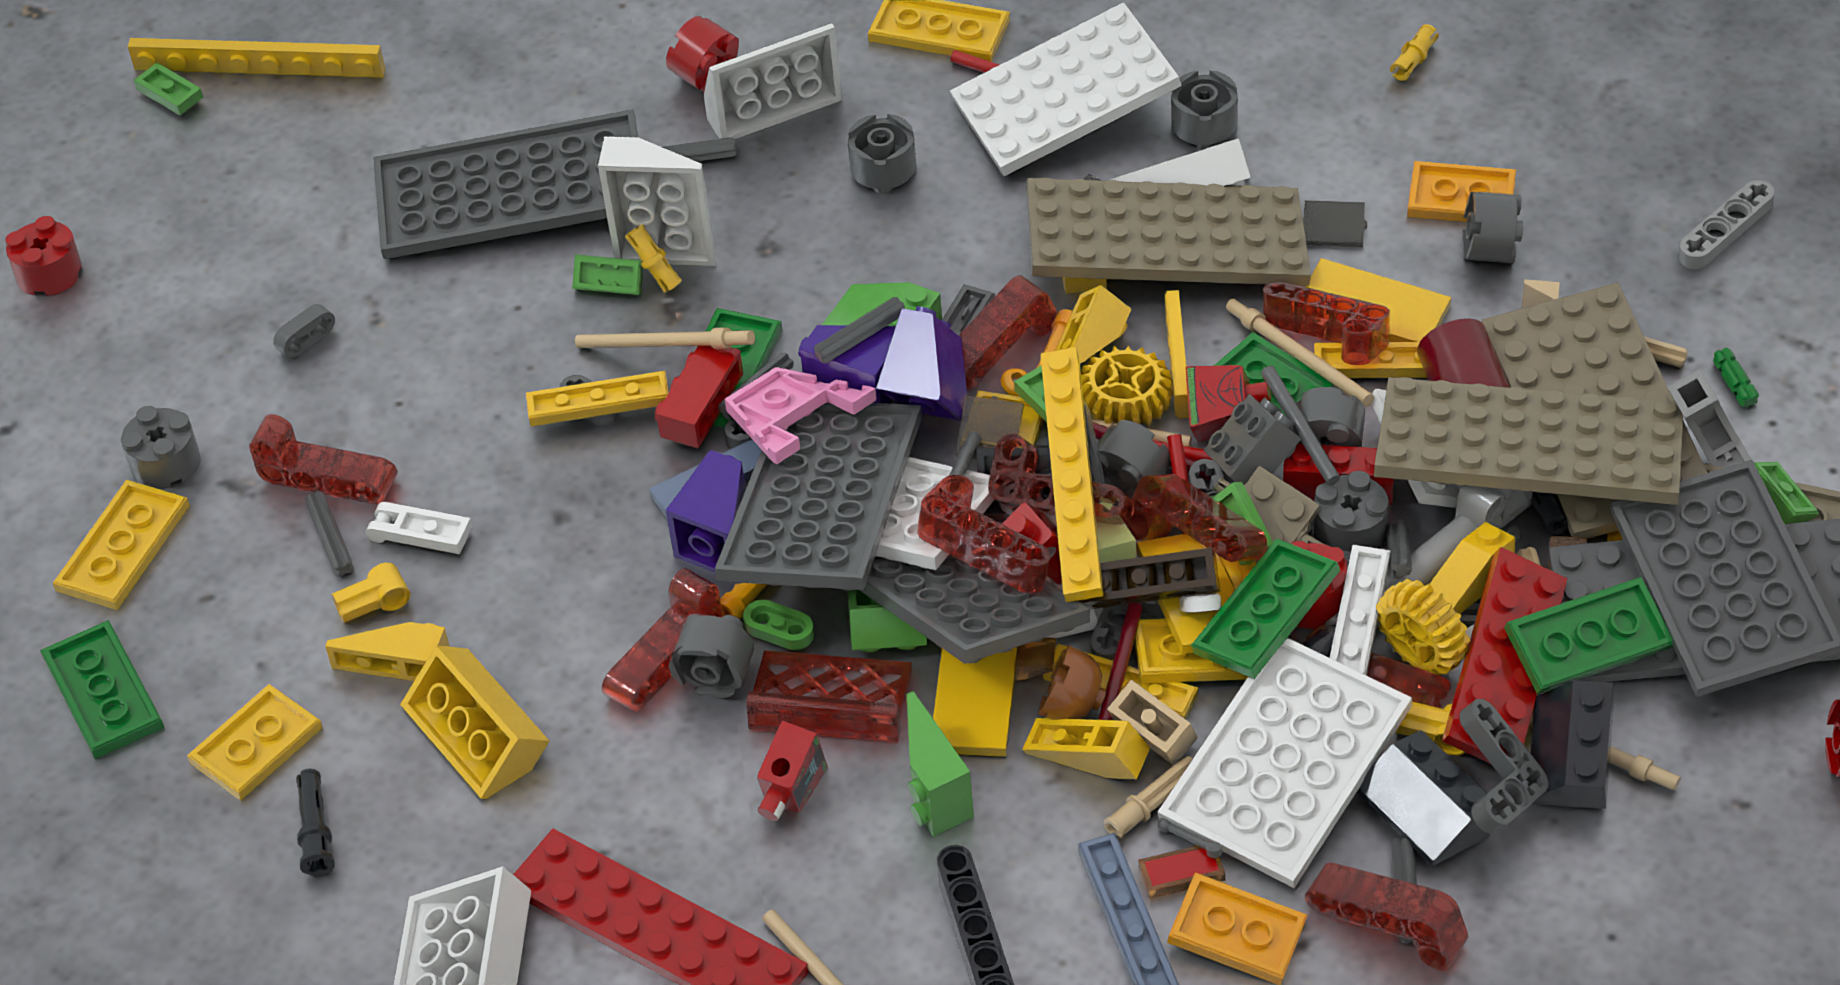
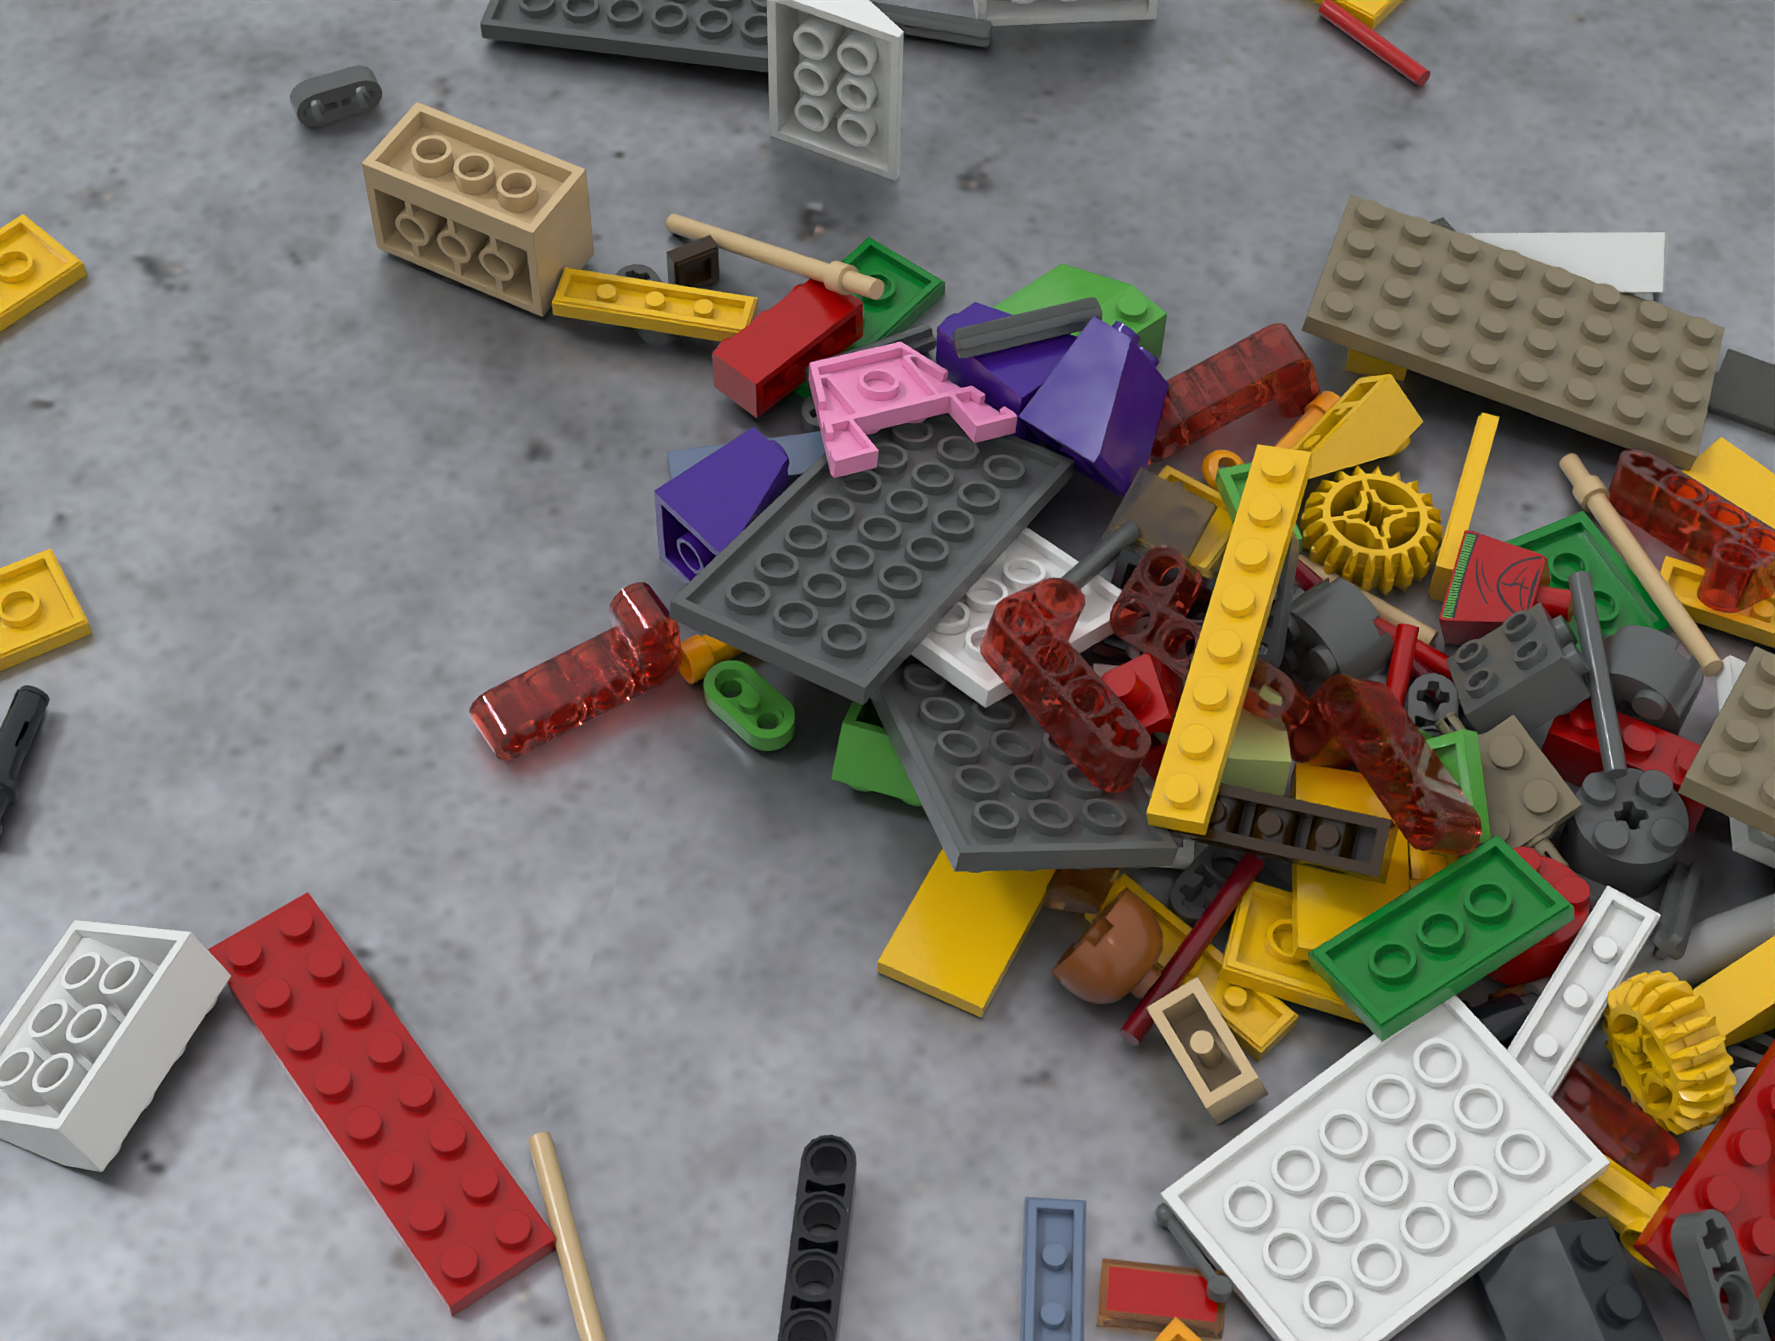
camera: 15 degrees right, 5 degrees up
dark grey brick [121,406,201,489] -> none
clear red beam [249,414,398,505] -> none
dark grey axle [306,490,354,576] -> none
yellow slope [325,622,450,681] -> none
yellow piece [331,562,411,623] -> none
white plate [365,502,472,554] -> none
yellow slope [400,645,550,799] -> none
bright green plate [572,254,643,295] -> none
yellow pin [625,224,682,293] -> none
dark grey brick [669,614,754,698] -> none
clear red fence [746,650,912,742] -> none
red torso [757,721,828,821] -> none
dark grey brick [848,114,917,194] -> none
bright green slope [907,691,974,837] -> none
dark grey tile [942,284,996,348] -> none
white plate [950,2,1182,176] -> none
yellow slope [1022,718,1150,779] -> none
tan axle [1103,756,1193,840] -> none
dark grey brick [1171,70,1238,150] -> none
white tile [1179,593,1221,612] -> none
none -> tan brick [361,102,594,317]
none -> dark brown tile [666,235,720,288]

